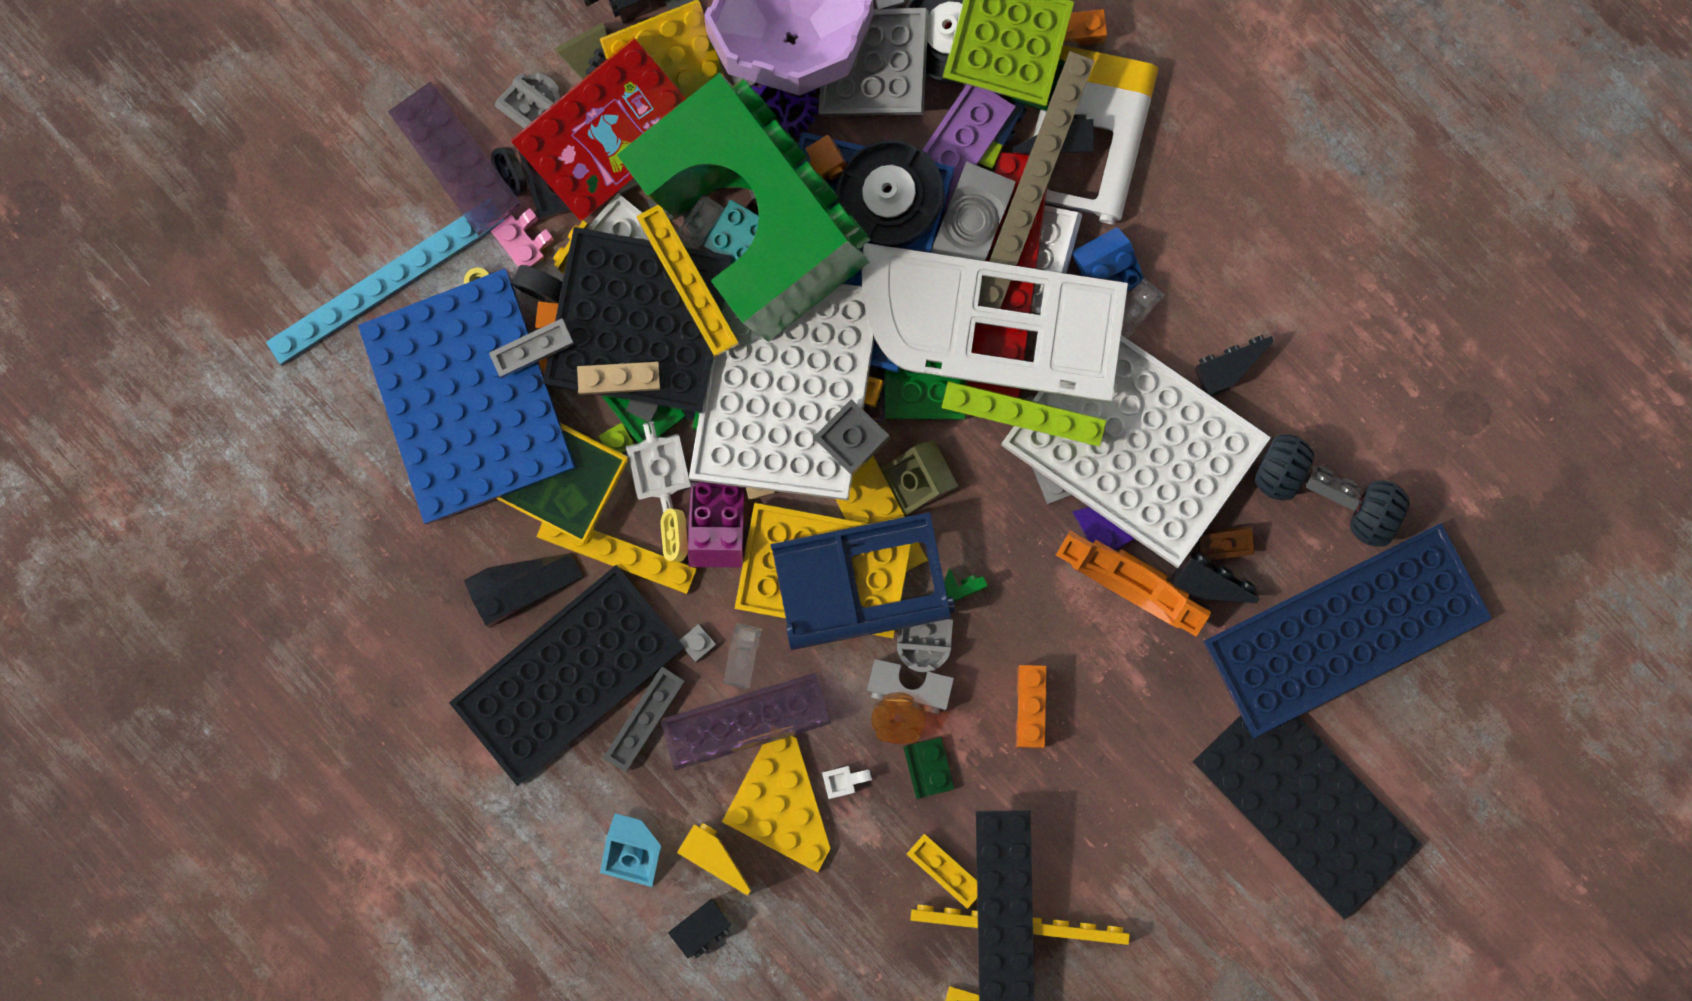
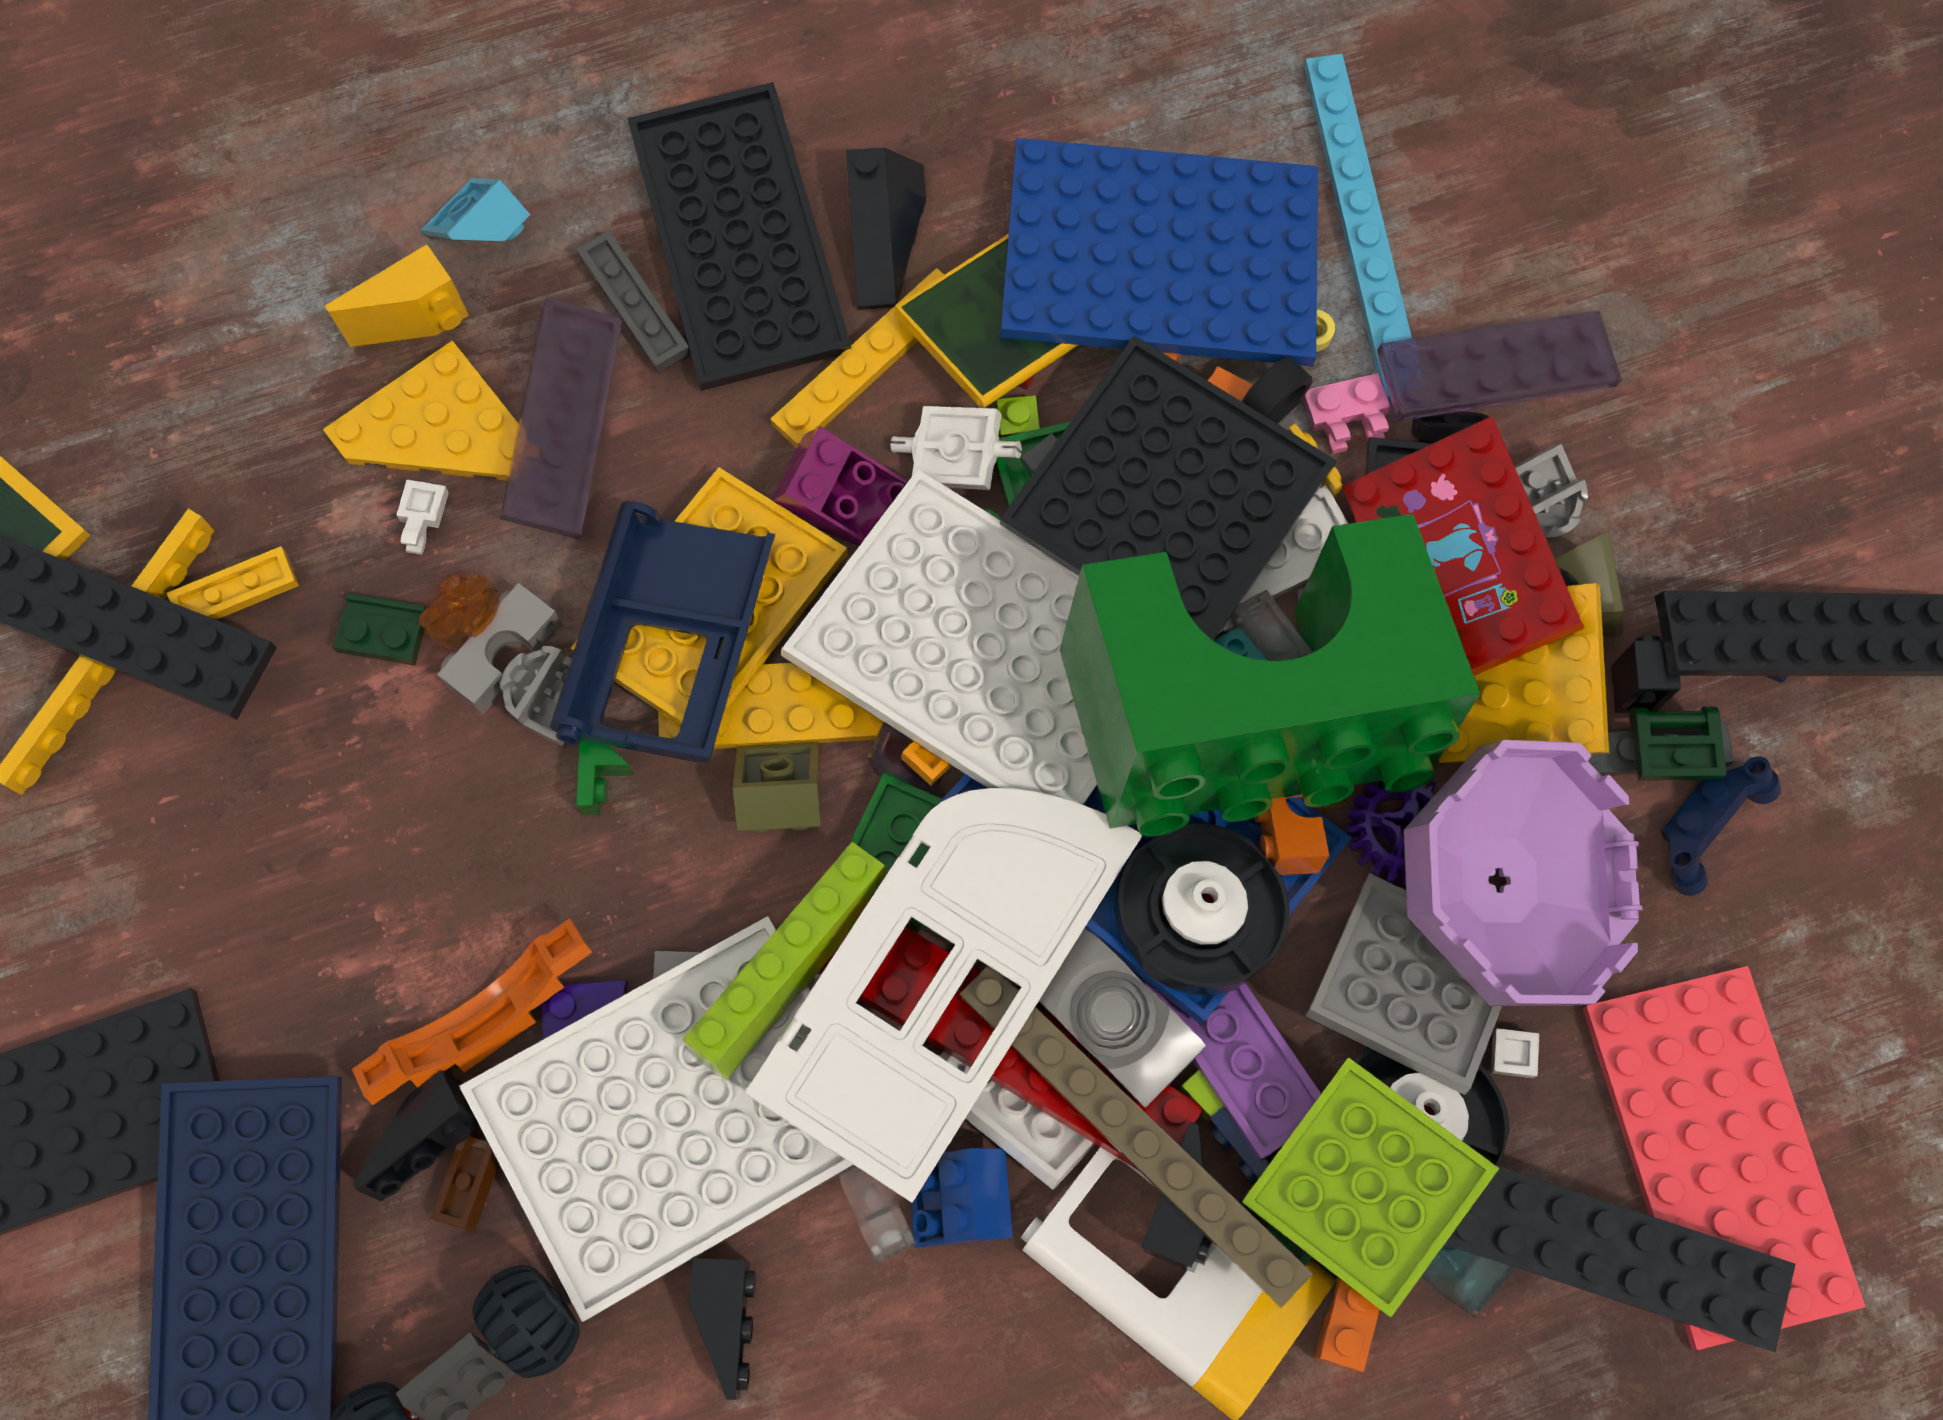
camera: 115 degrees right, 10 degrees down
light grey plate [489,318,575,378] -> none
tan plate [577,362,660,395] -> none
yellow plate [636,205,739,357] -> none
light yellow plate [661,508,688,562] -> none
black brick [668,899,732,959] -> none
light grey plate [679,624,716,662] -> none
clear slope [723,623,762,689] -> none
dark grey plate [813,399,891,476] -> none
orange arch [1016,665,1046,749] -> none

